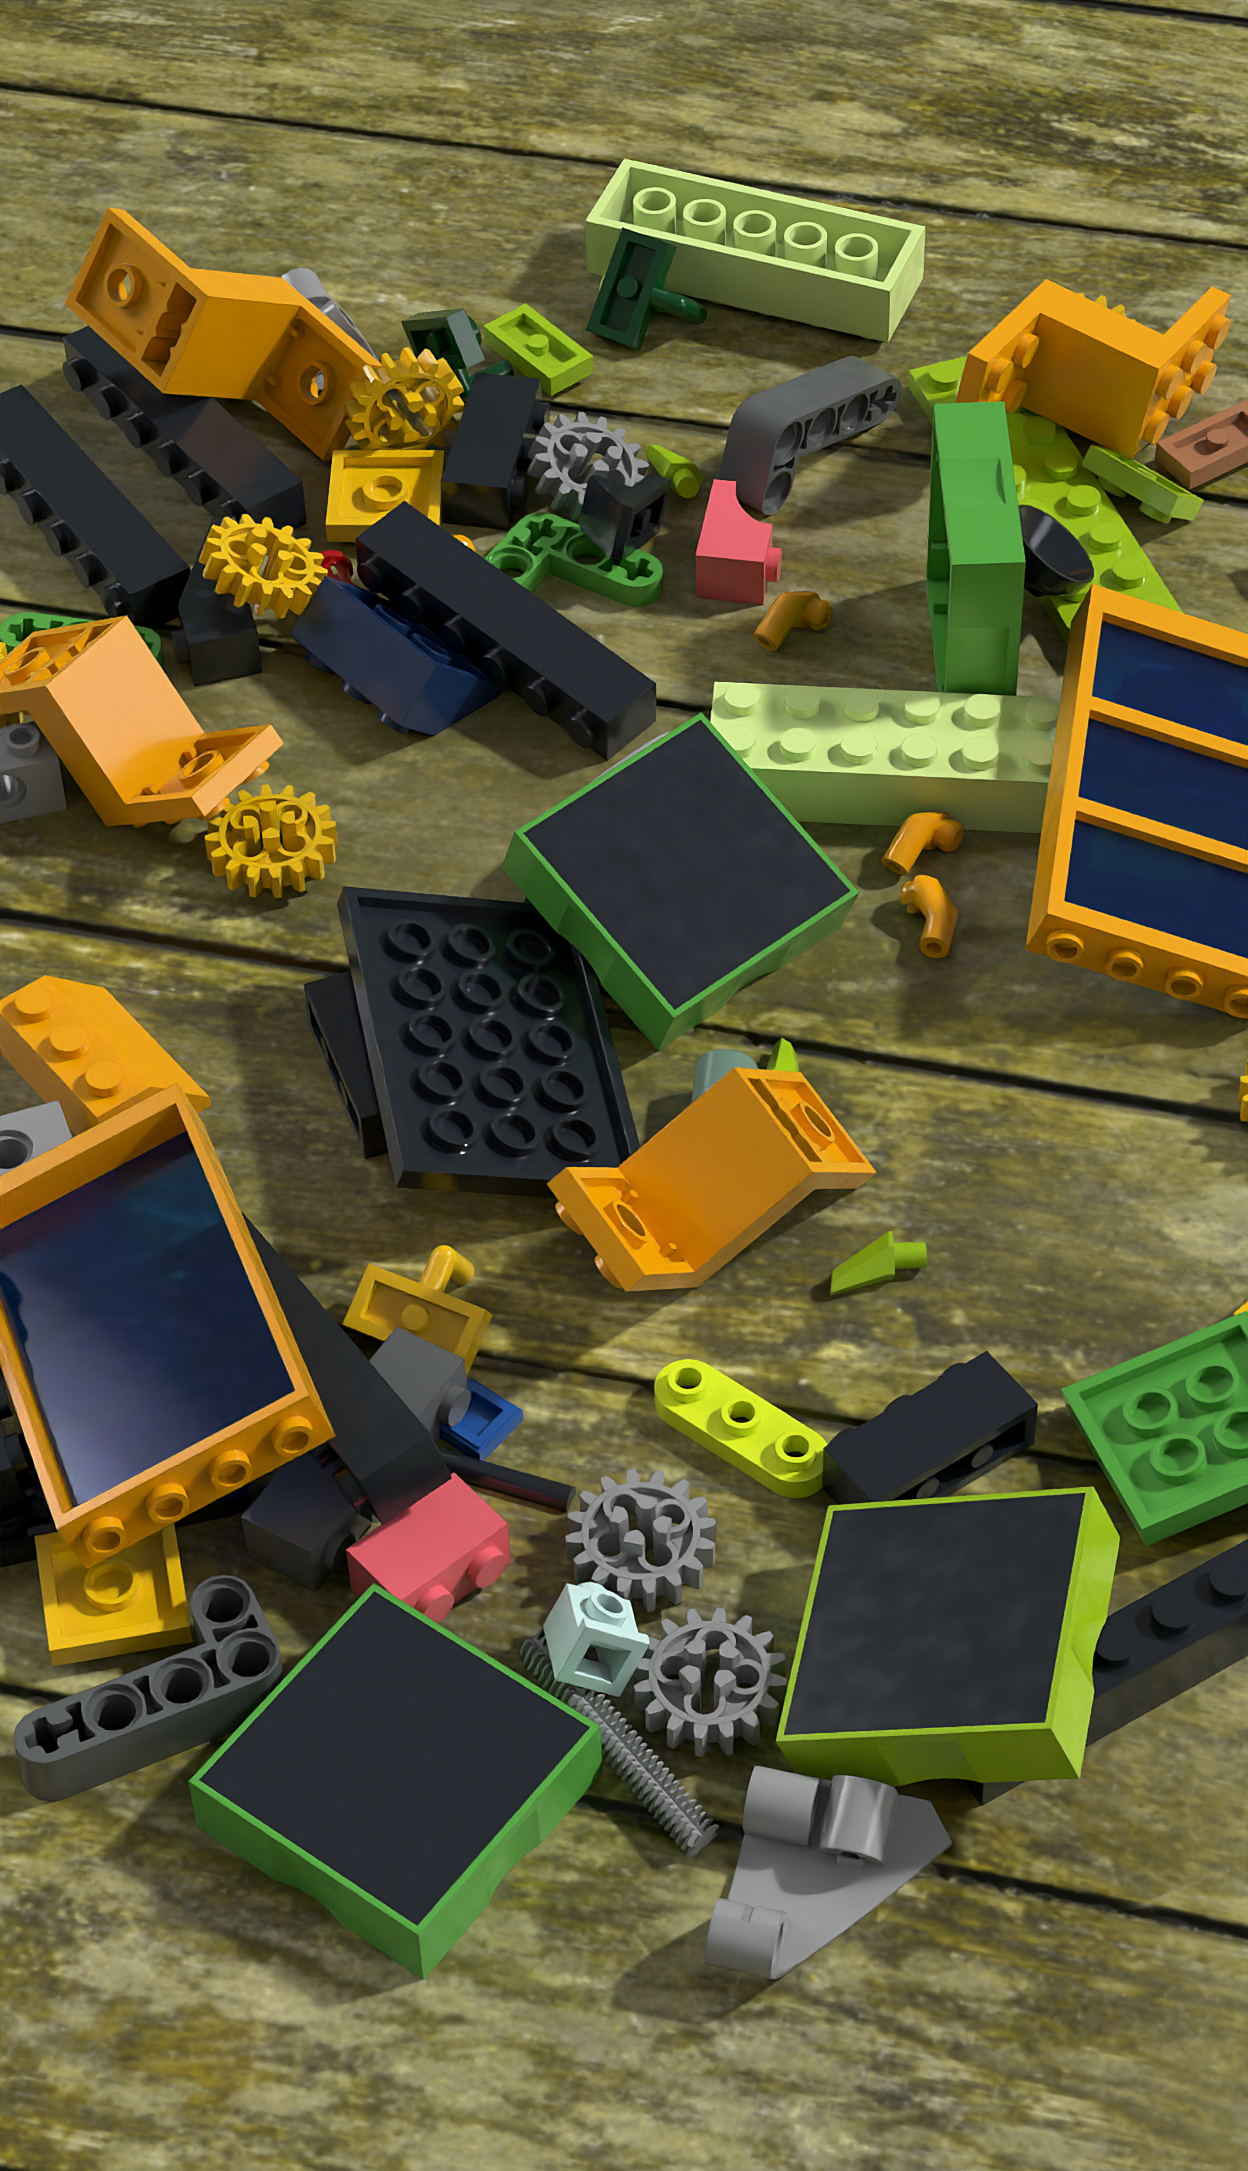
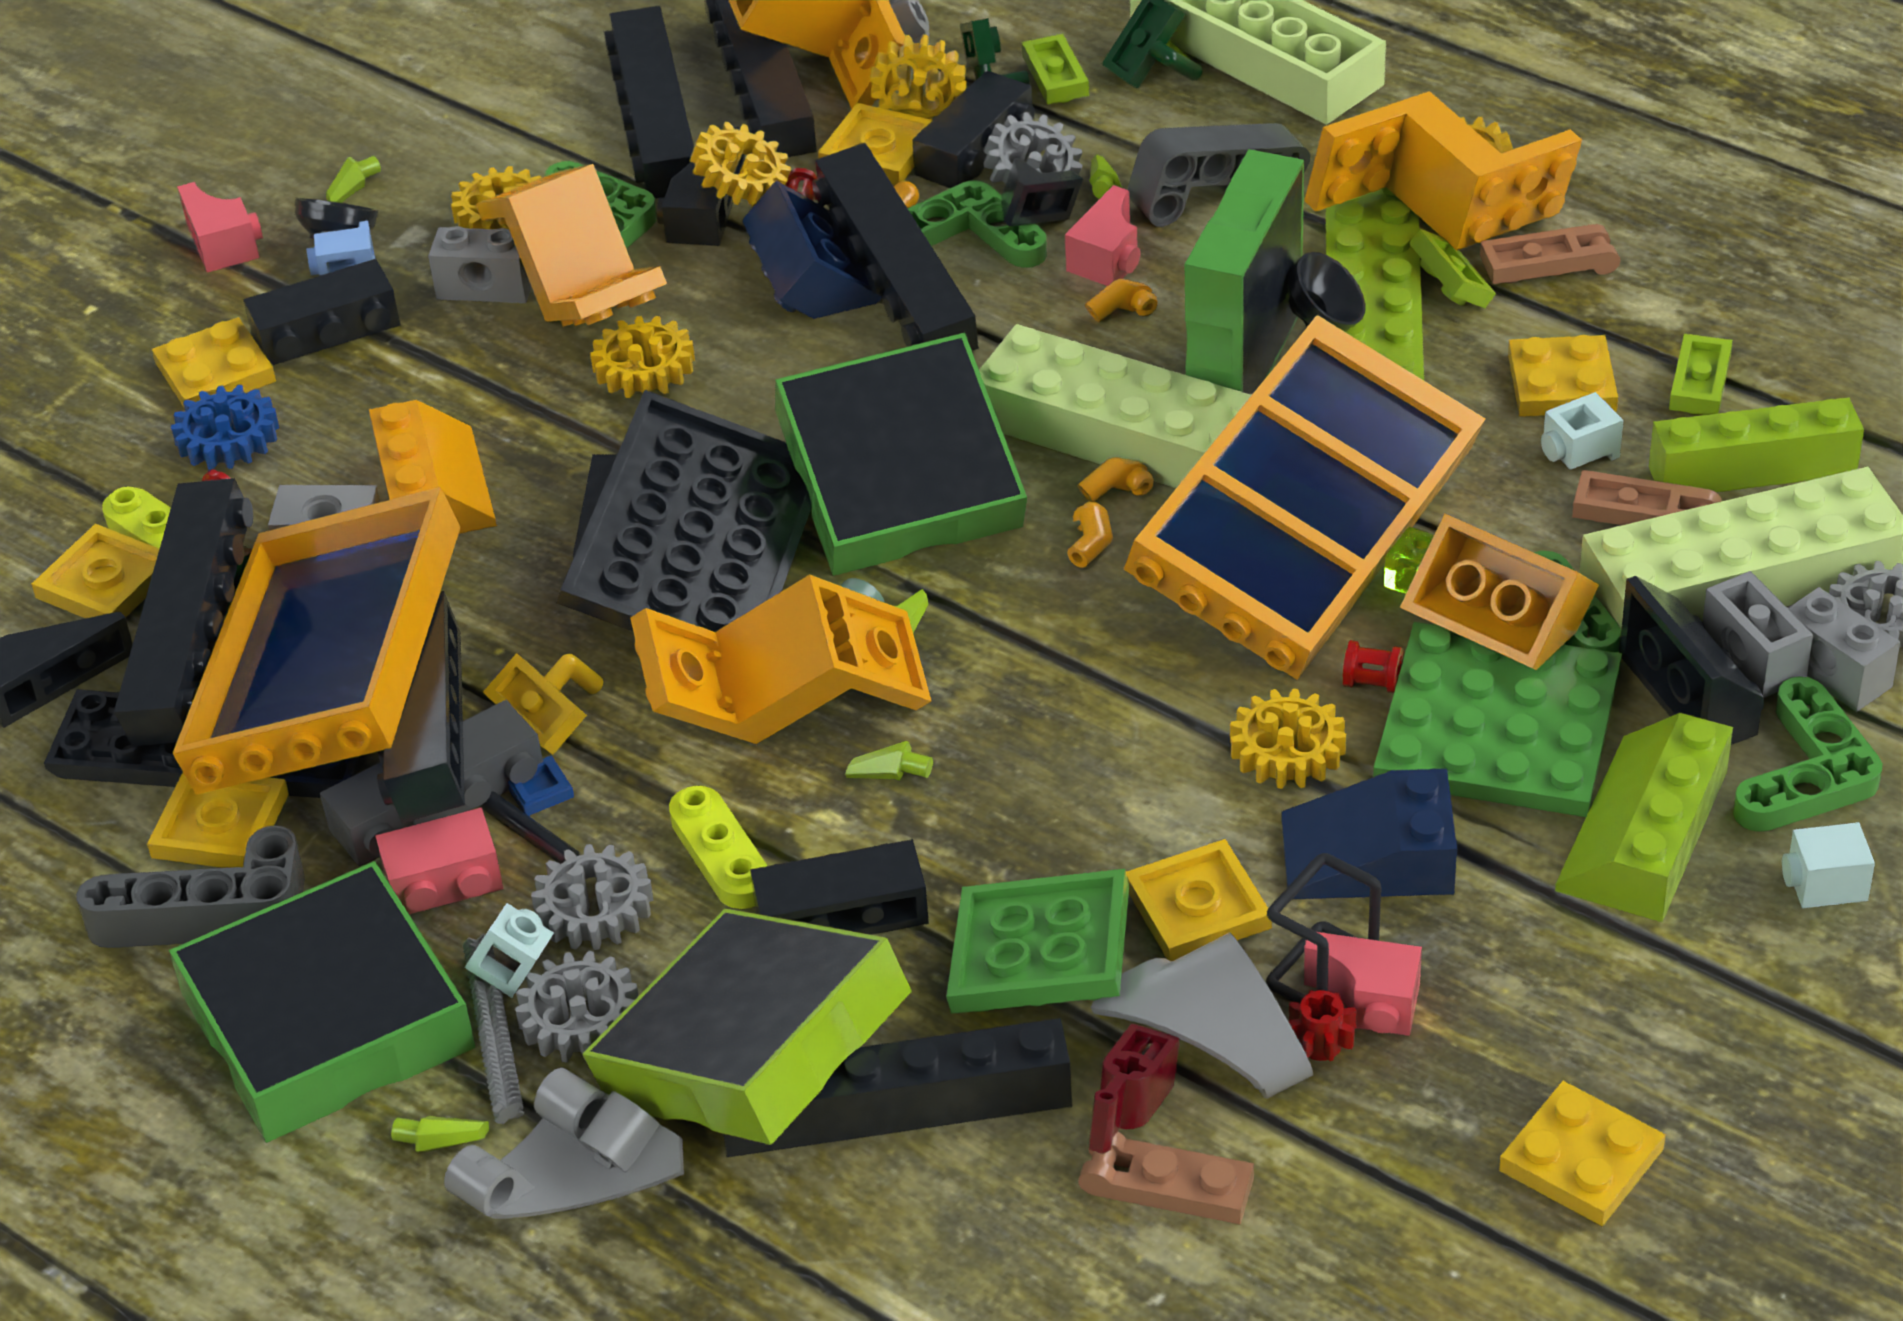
camera: 25 degrees right, 5 degrees down
none -> lime bar [391,1116,489,1152]

